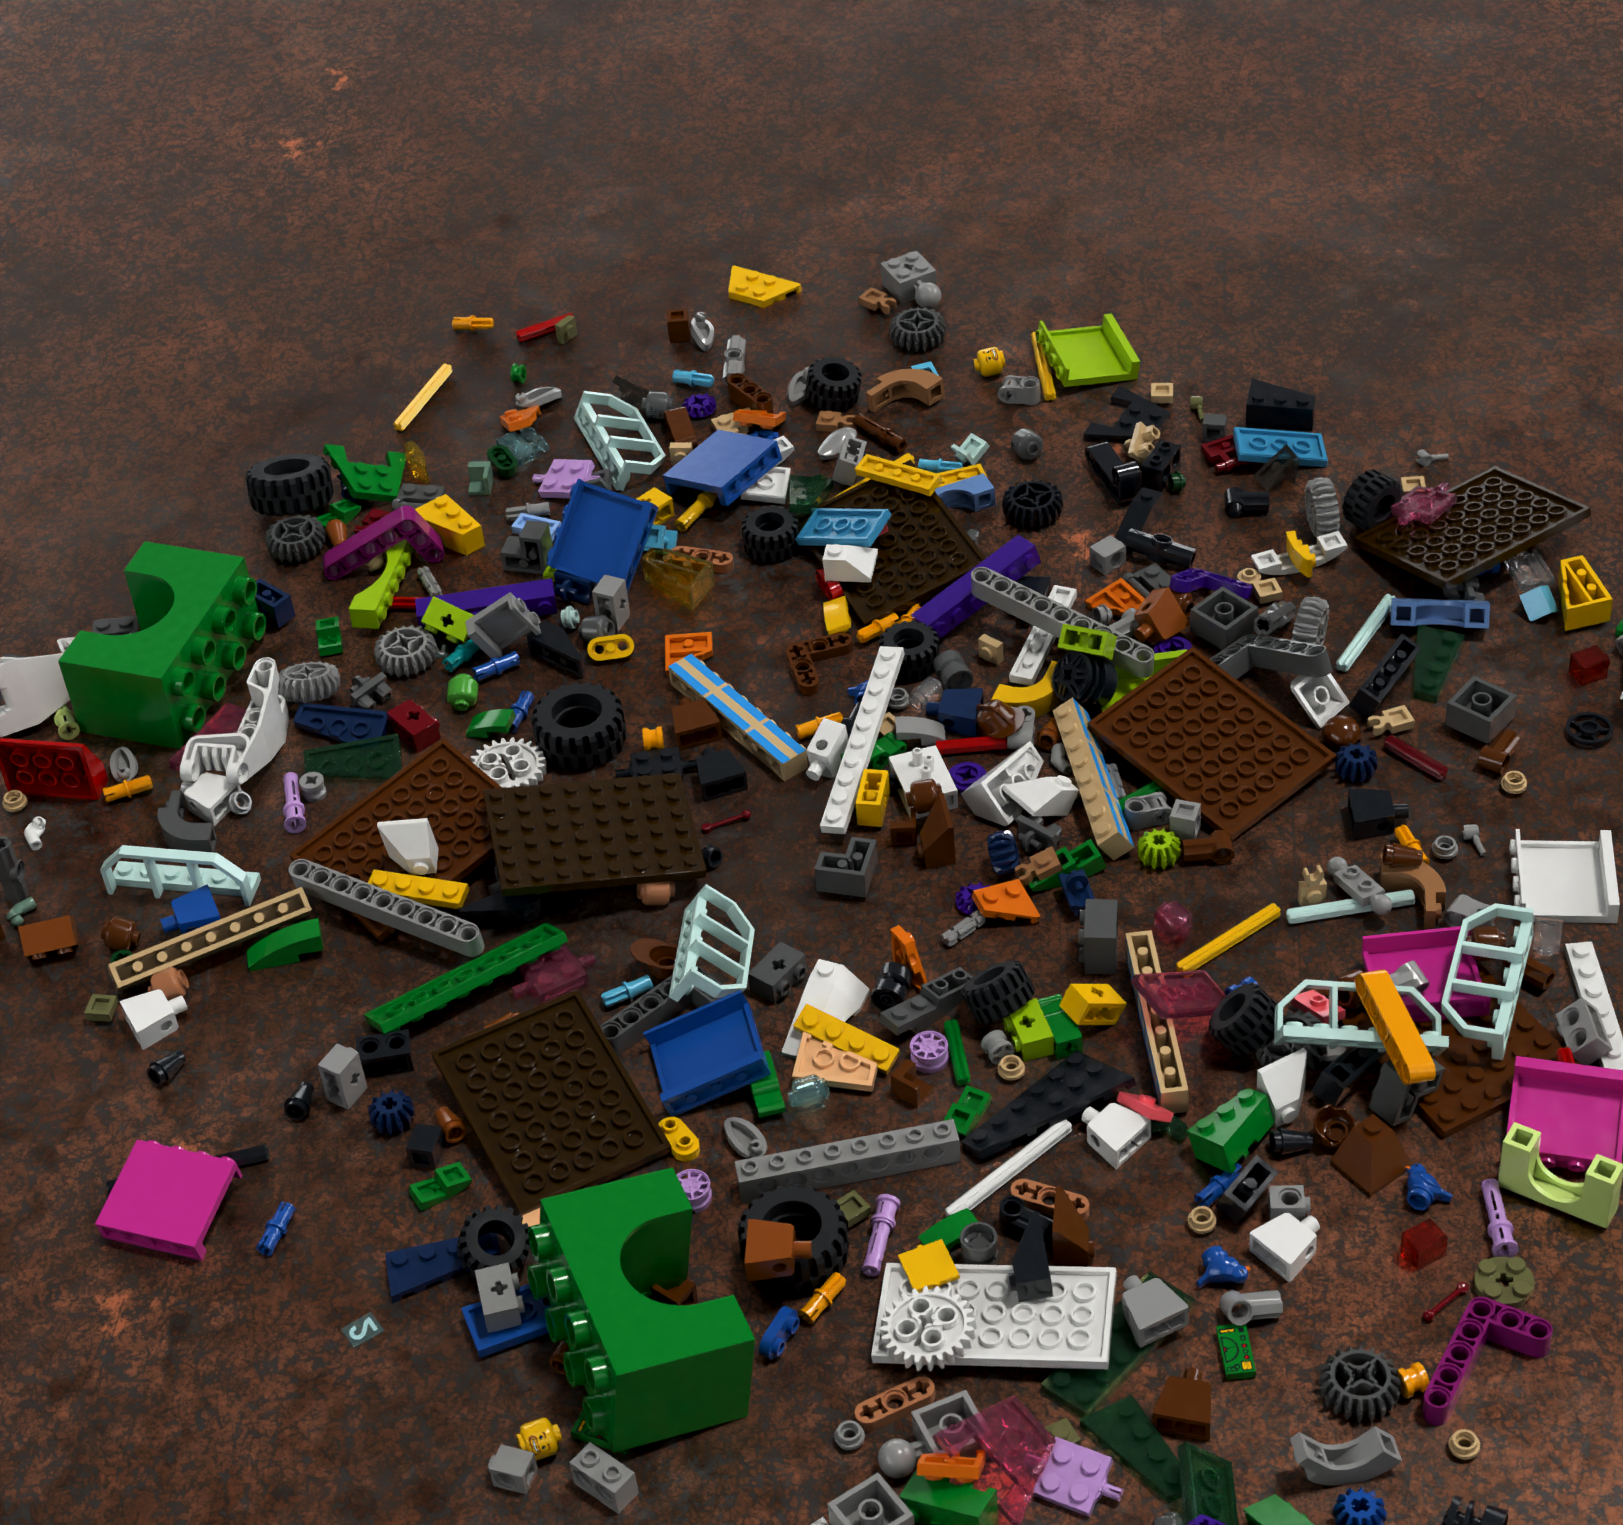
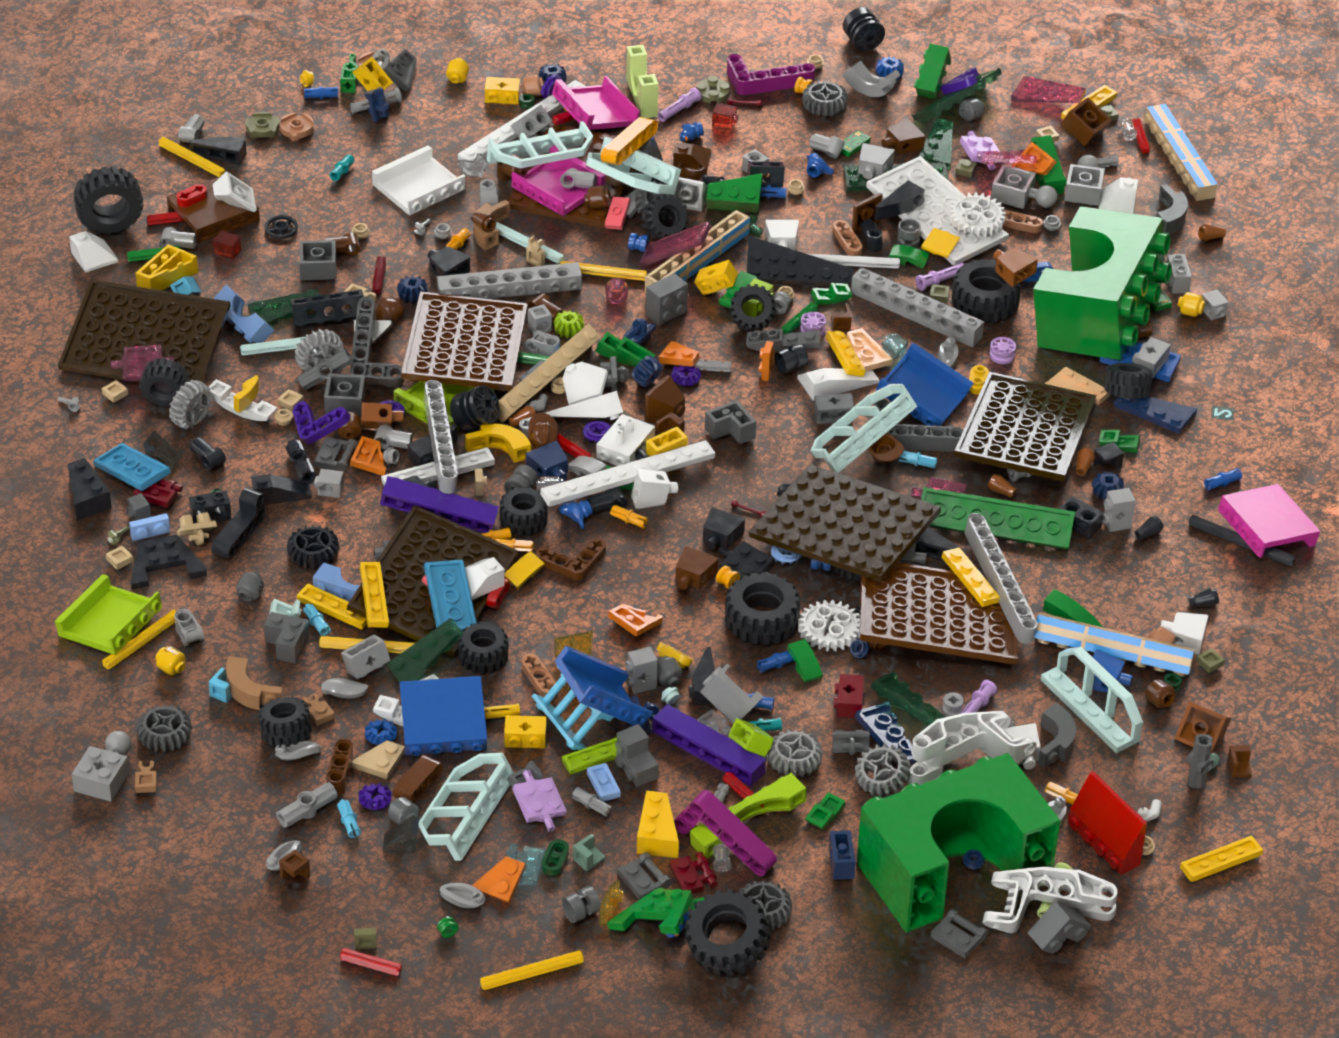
camera: 140 degrees left, 0 degrees up
dark orange cone [325,519,347,547] -> none
white slope [377,818,439,875] -> none
bright green head [447,674,478,711] -> none
light orange axle [452,315,494,332] -> none
brick [668,654,808,781] -> none
tan plate [669,442,693,465] -> none
yellow wing [728,265,802,308] -> none
orange wing [733,409,786,429] -> none
reddish brown pin [854,413,908,452] -> none
reddish brown head [906,779,943,814] -> none
medium nougat plate [1015,846,1063,886] -> none
lime brick [1058,624,1117,660] -> none
coral plate [1117,1091,1174,1123] -> none
white torso [1249,1213,1320,1282] -> none
light grey plate [1327,856,1392,915] -> none
none -> light blue plate [129,513,170,541]
none -> dark grey brick [264,612,309,664]
none -> light grey brick [437,262,582,299]
none -> dark grey wheel [562,886,601,923]

